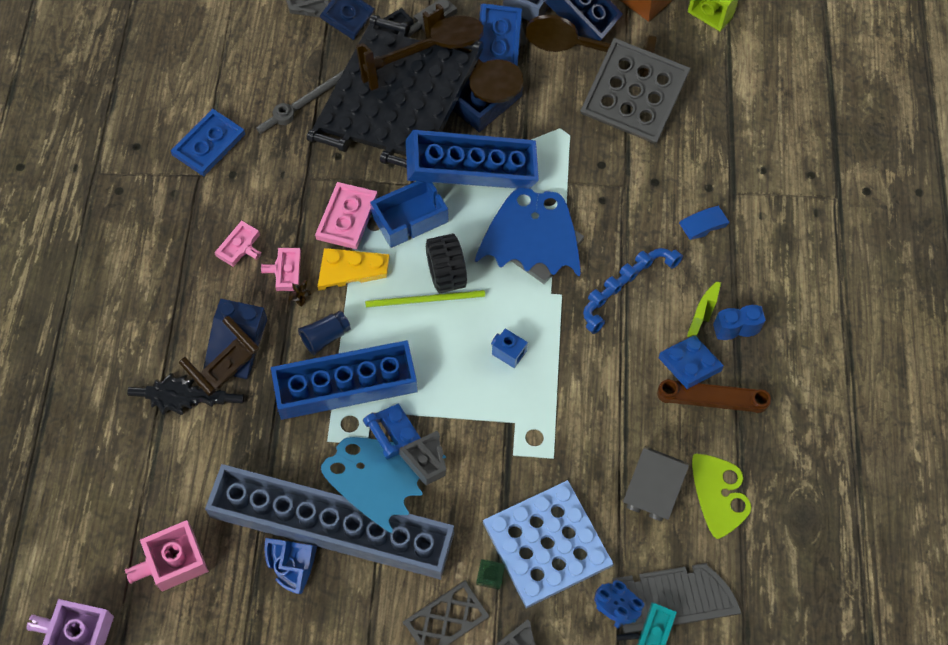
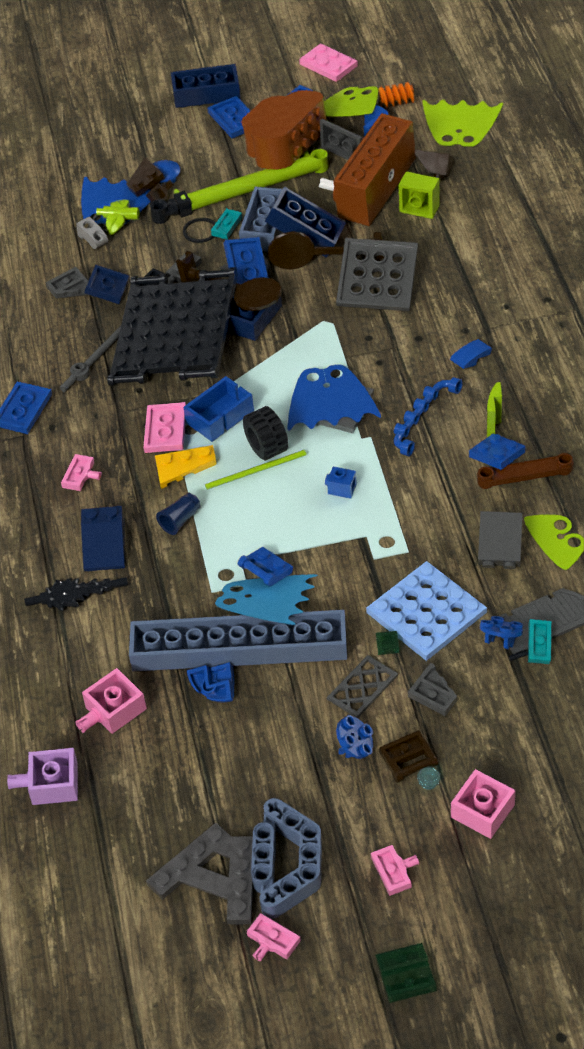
camera: 10 degrees left, 15 degrees down
dark brown plate [179,316,259,396] -> none
bright pink plate [261,248,301,291] -> none
blue brick [271,340,418,420] -> none
dark brown plant [289,280,311,307] -> none
dark brown piece [356,16,484,91] -> none
dark grey wing [399,431,446,485] -> none
blue brick [406,130,539,189] -> none
blue brick [713,305,766,340] -> none

